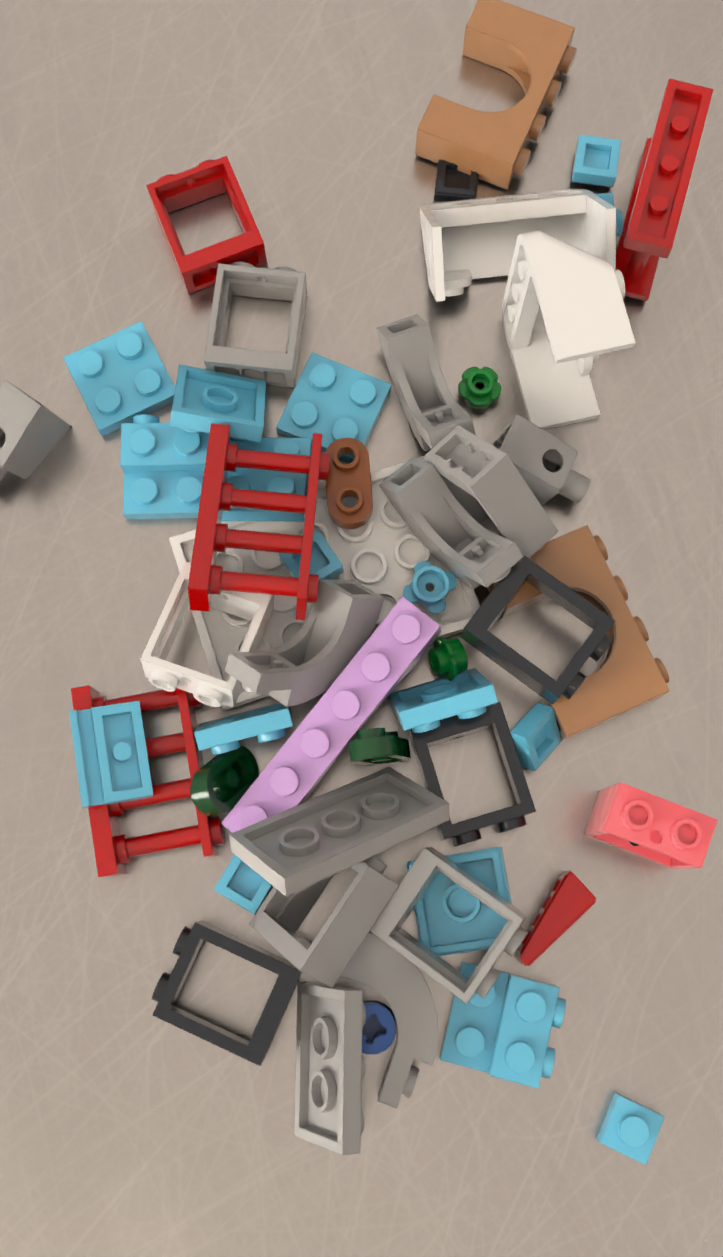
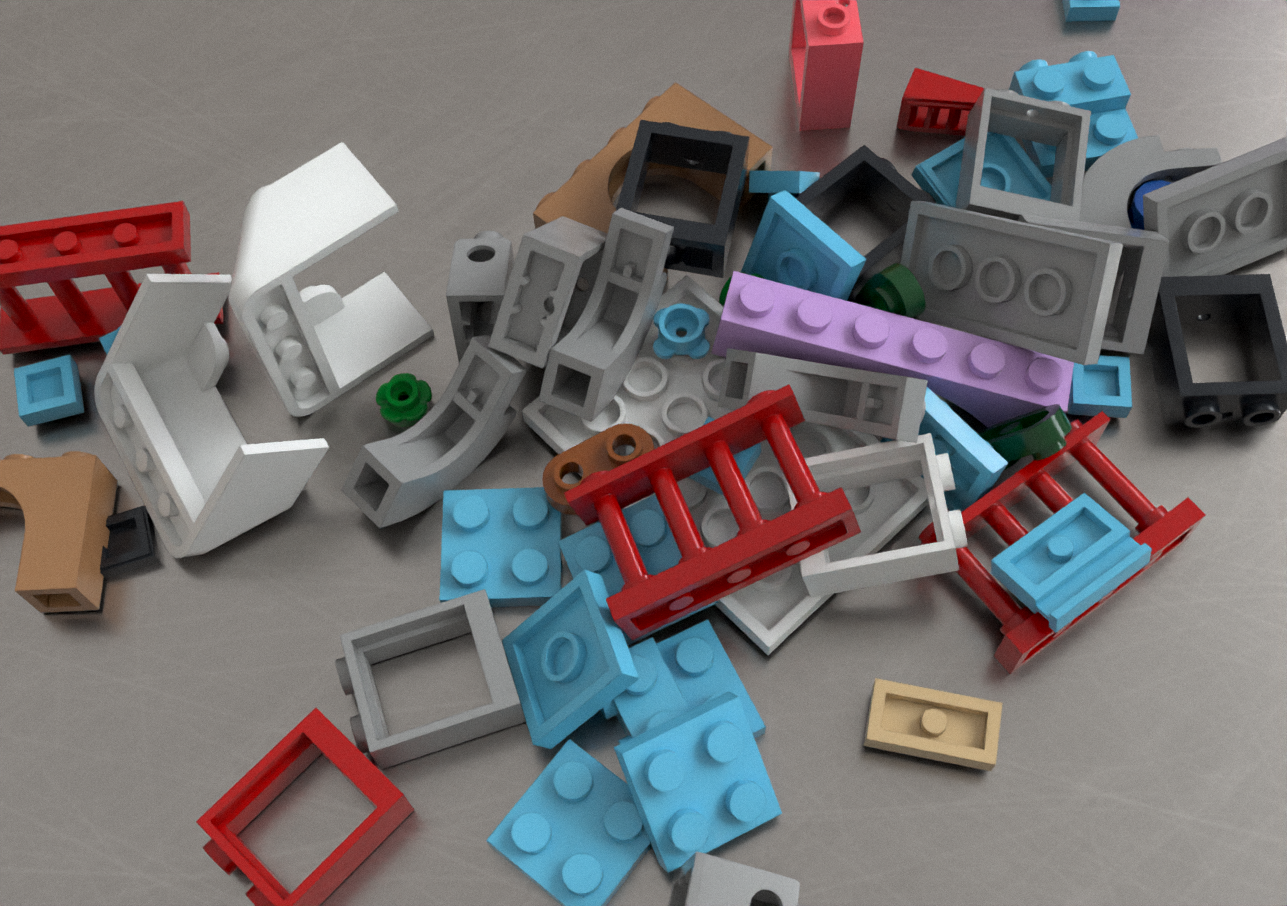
camera: 115 degrees left, 15 degrees down
none -> medium azure plate [614,691,782,873]
none -> tan plate [864,678,1003,771]

